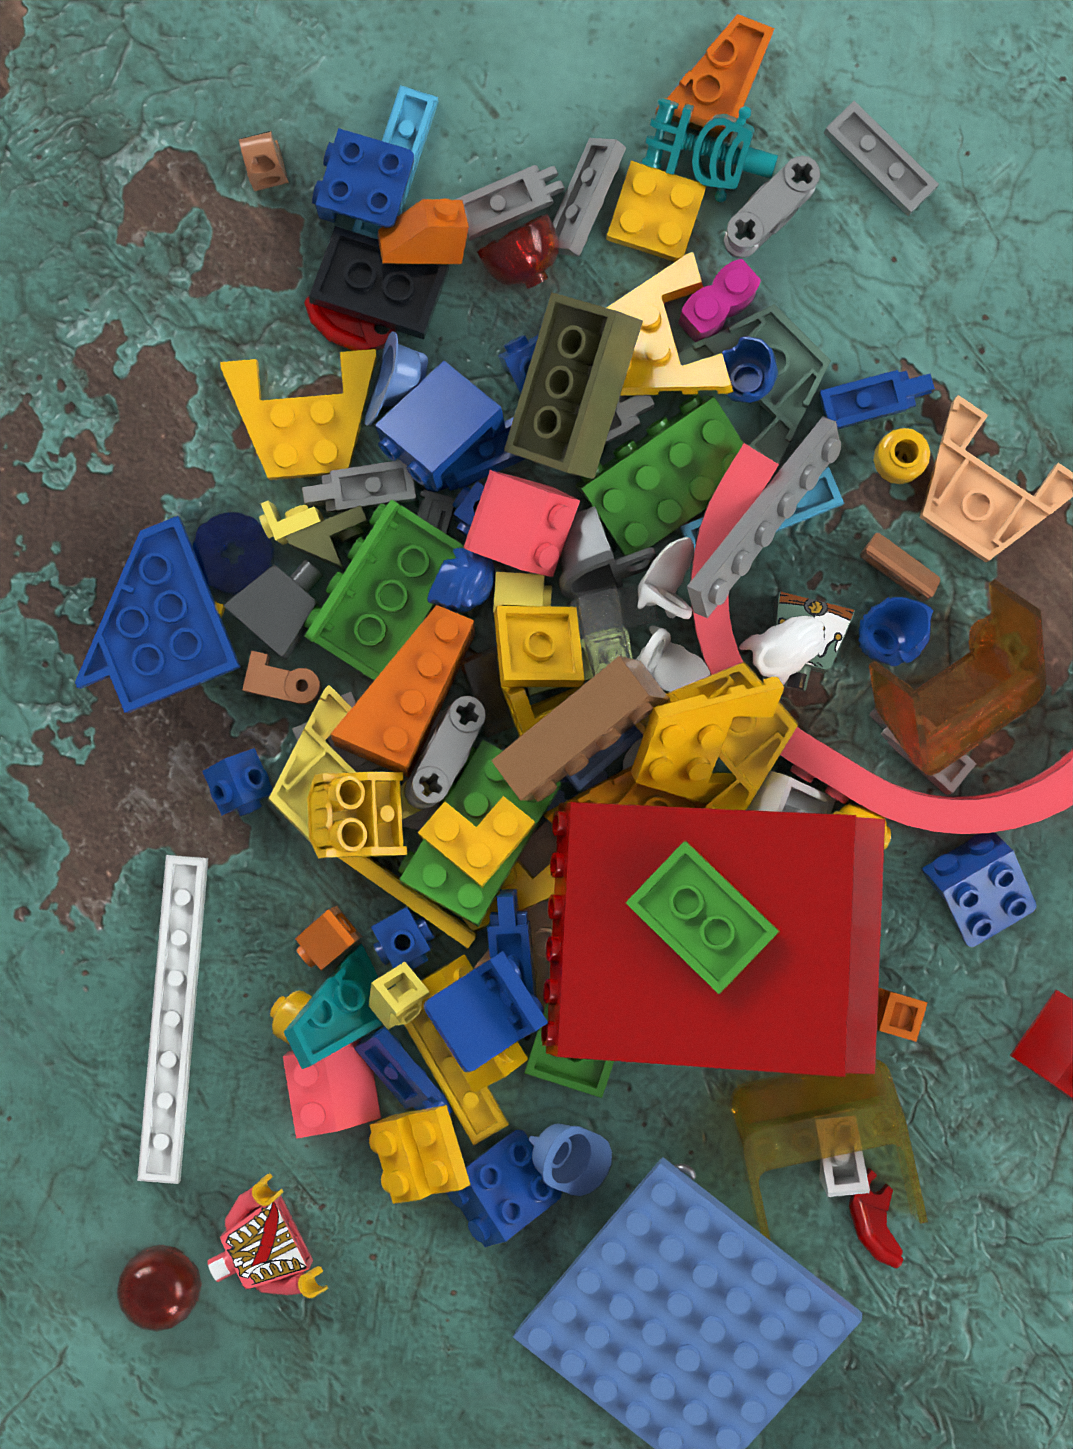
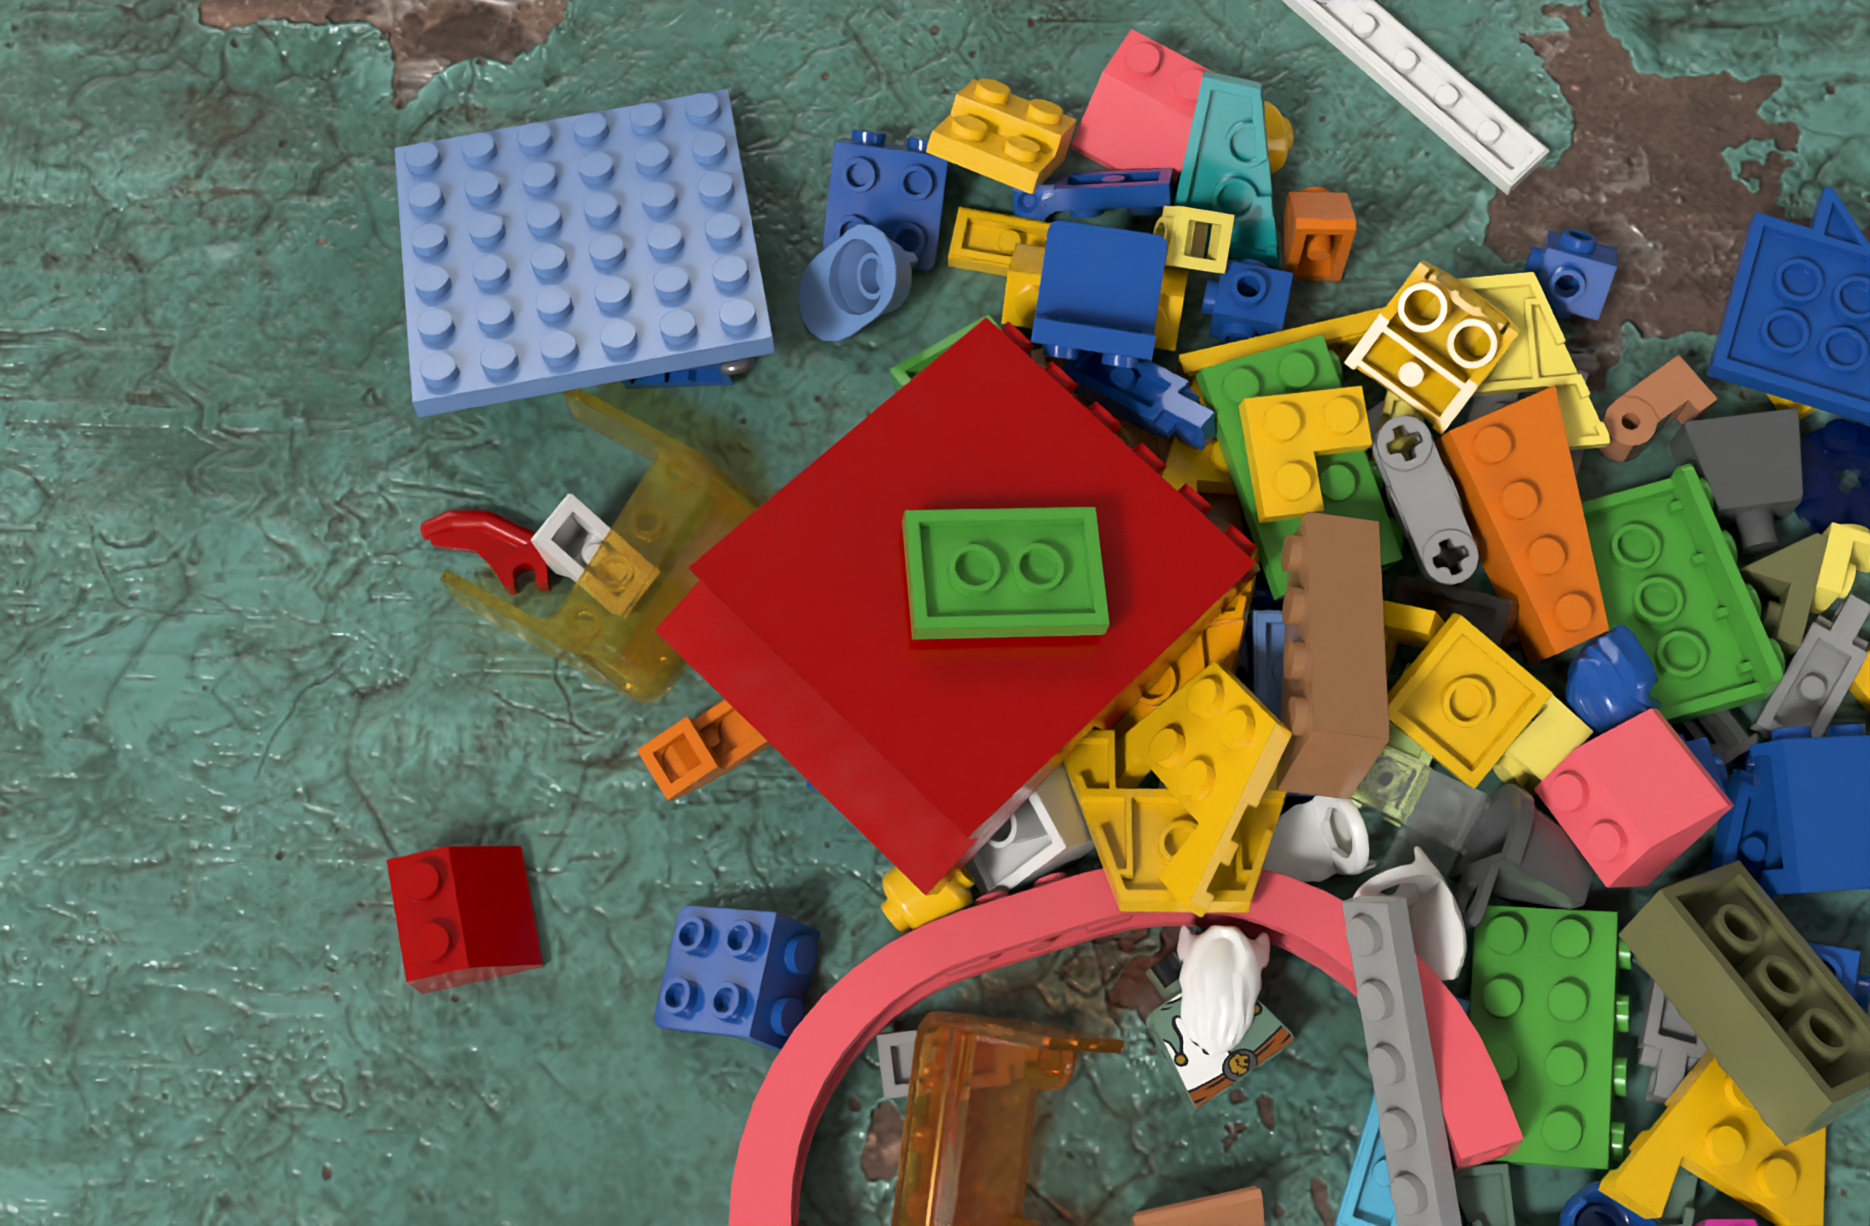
camera: 135 degrees right, 15 degrees down
blue hair [858,597,933,666] -> none

